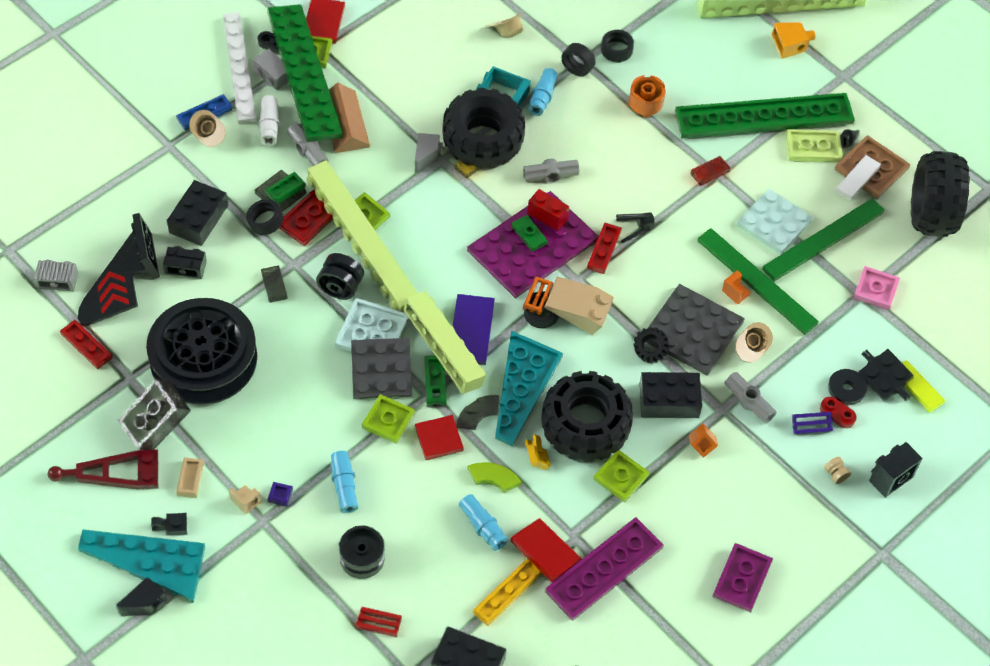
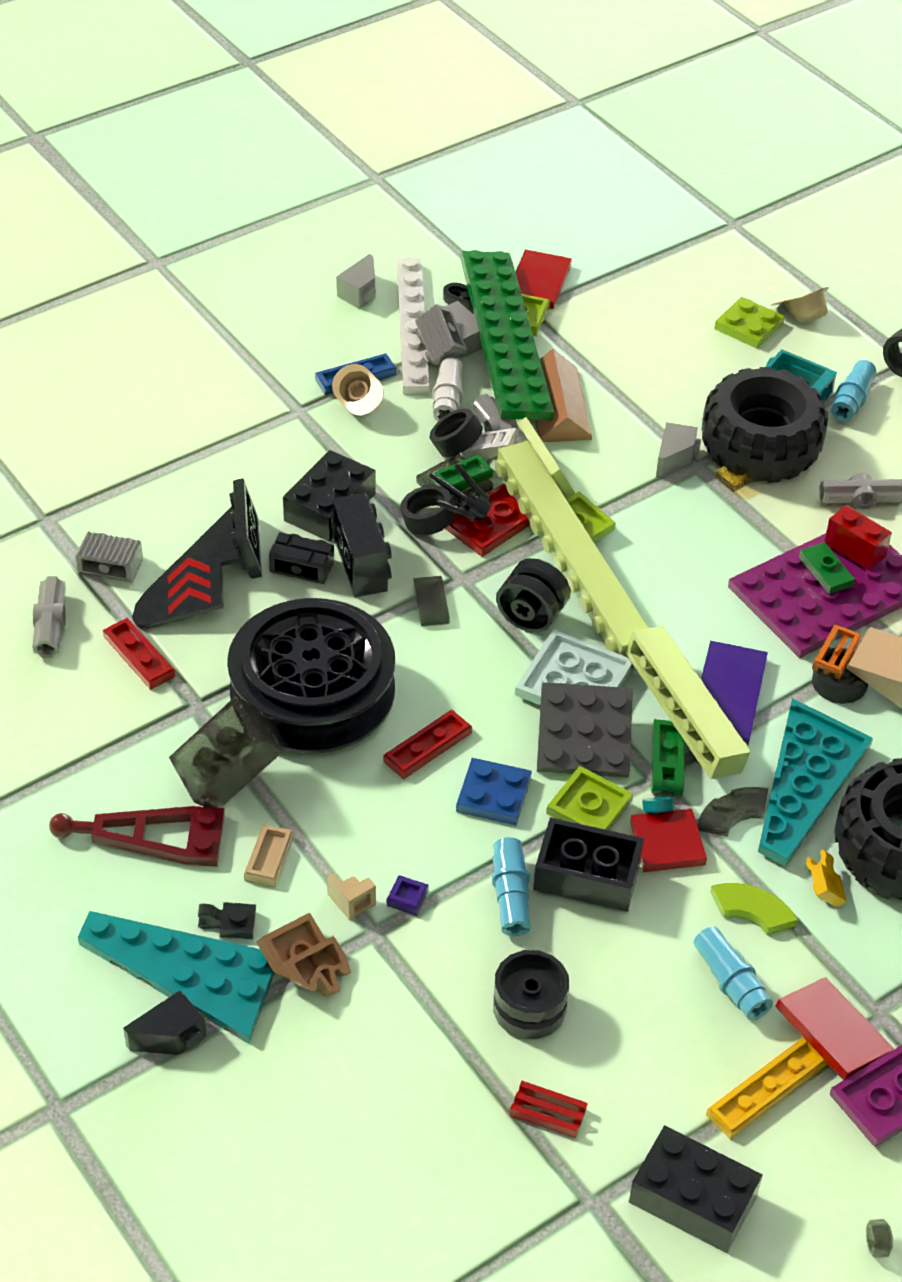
camera: 10 degrees right, 10 degrees down
none -> light grey piece [32,576,66,658]
none -> medium nougat plate [256,912,351,996]
none -> black brick [333,493,392,598]
none -> light grey slope [336,254,376,309]
none -> red tile [383,709,472,780]
none -> light grey brick [415,304,467,366]
none -> black tyre [429,408,483,457]
none -> black plant [429,463,492,522]
none -> blue plate [456,757,532,825]
none -> white slope [461,428,520,461]
none -> yellowish green tile [518,417,575,499]
none -> black brick [533,817,645,912]
none -> teal tile [642,797,674,813]
none -> lime plate [714,296,784,349]

